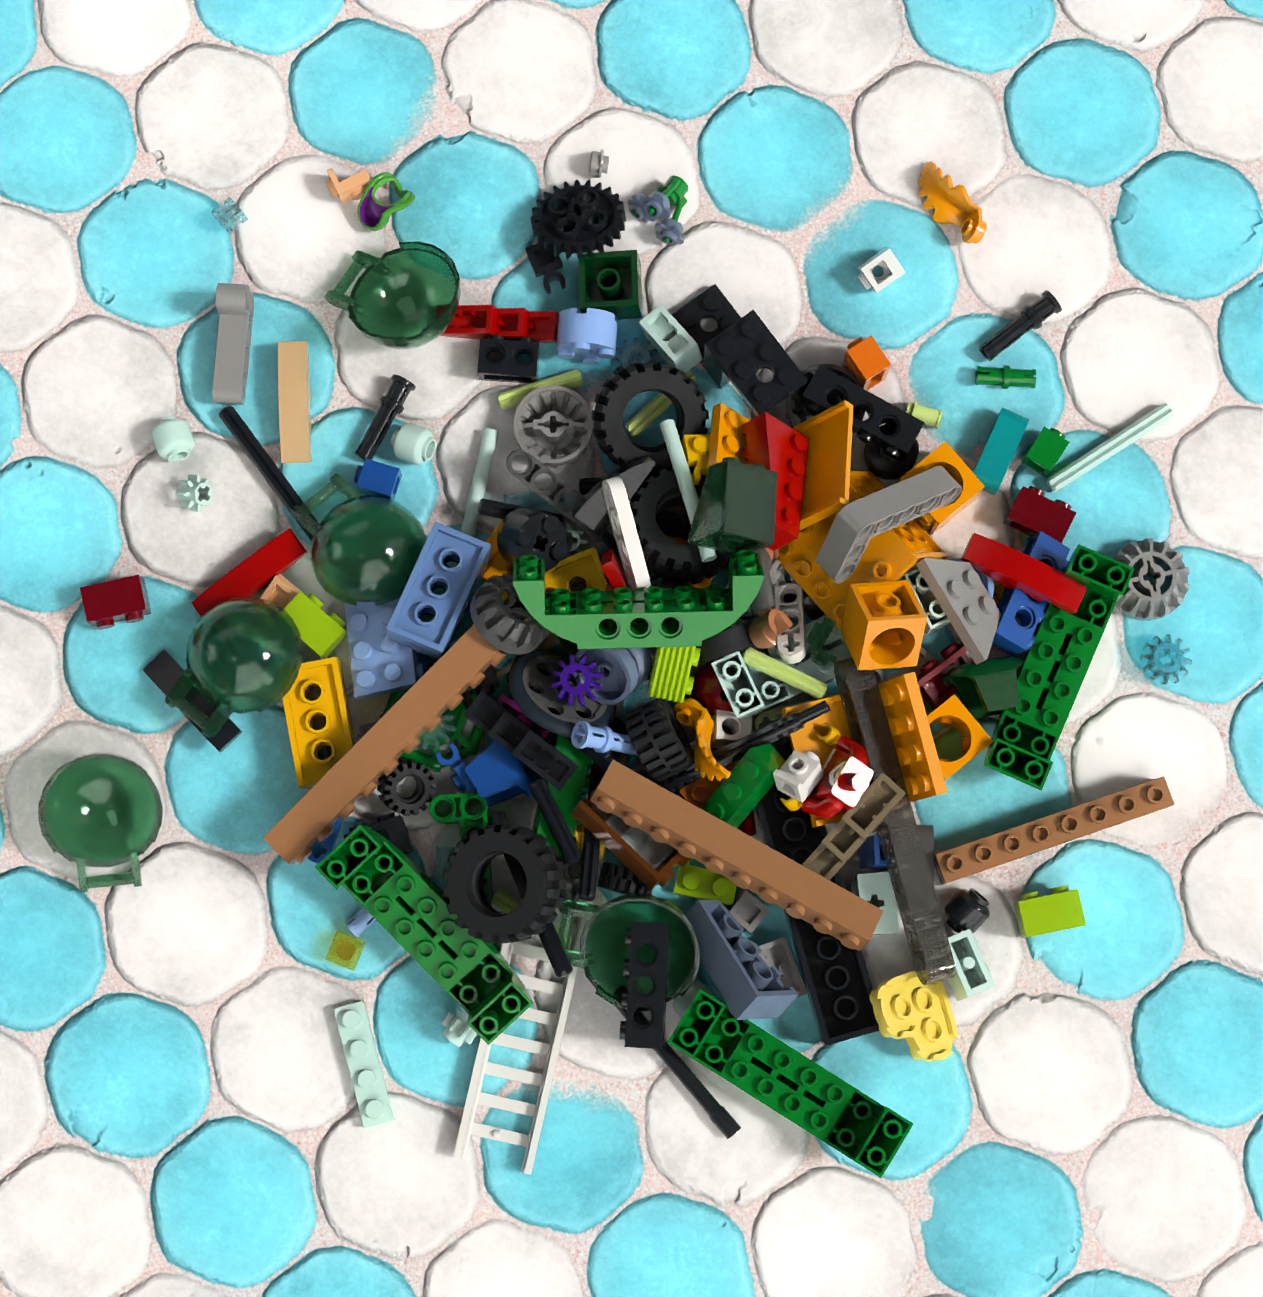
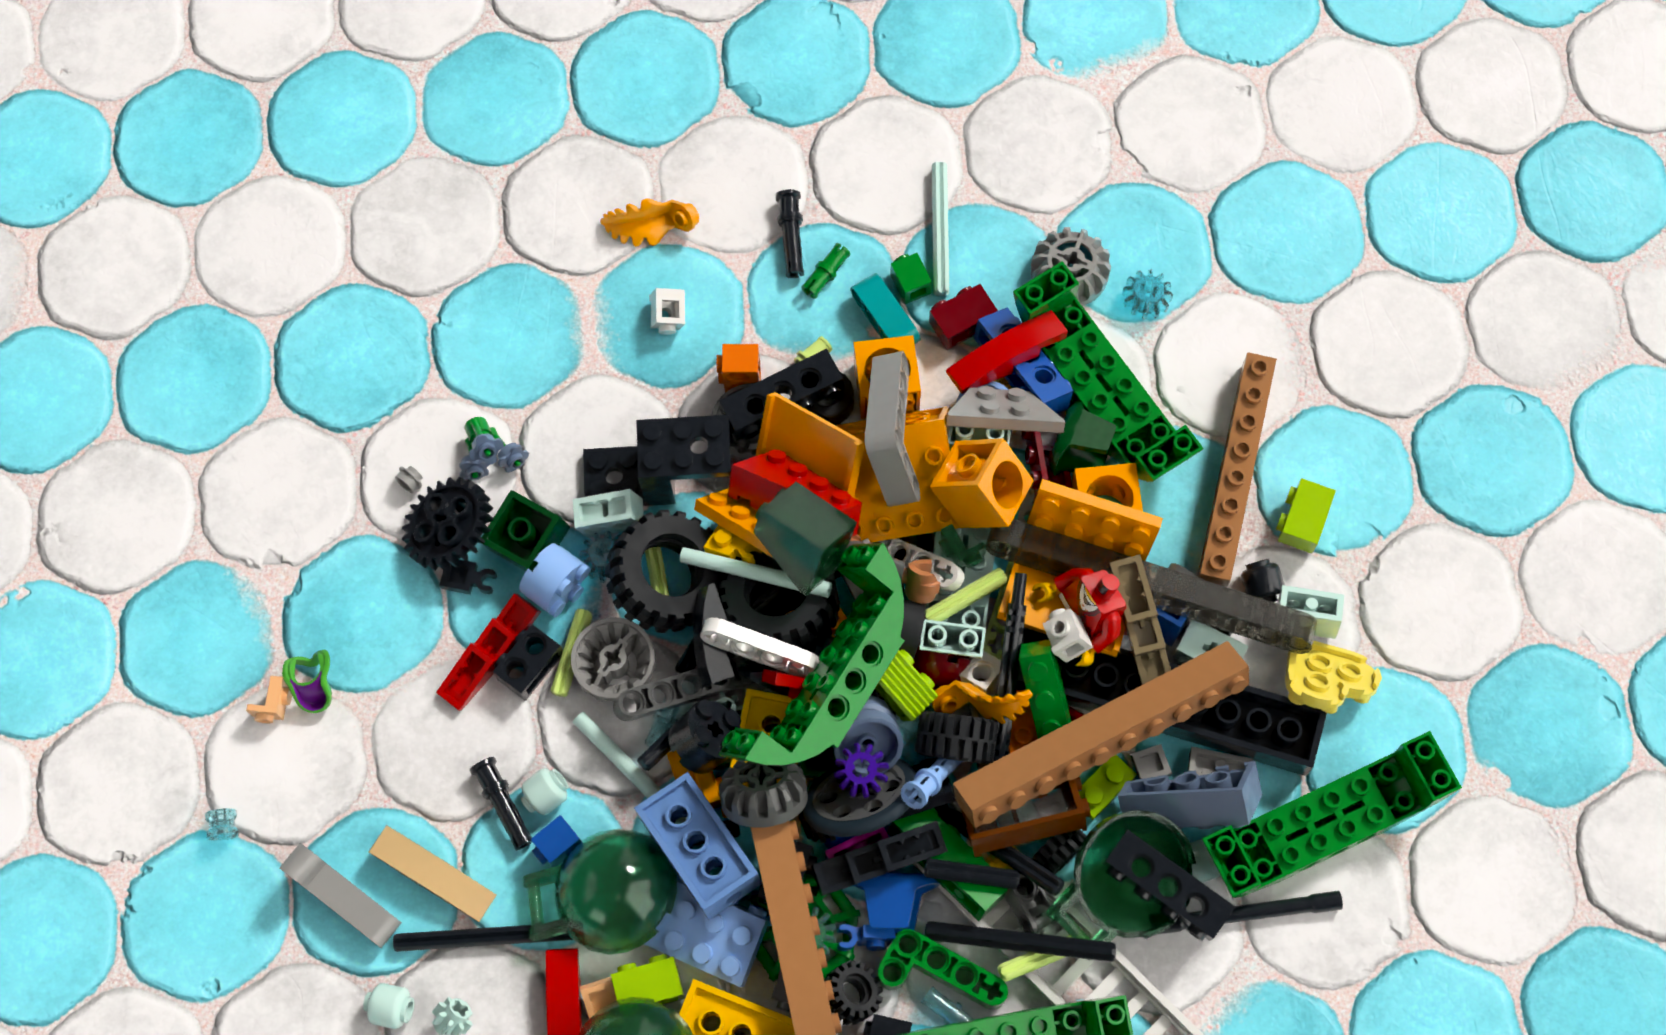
camera: 55 degrees left, 10 degrees down
clear green windscreen [325,241,461,349] -> none
black tyre [442,825,566,943] -> none

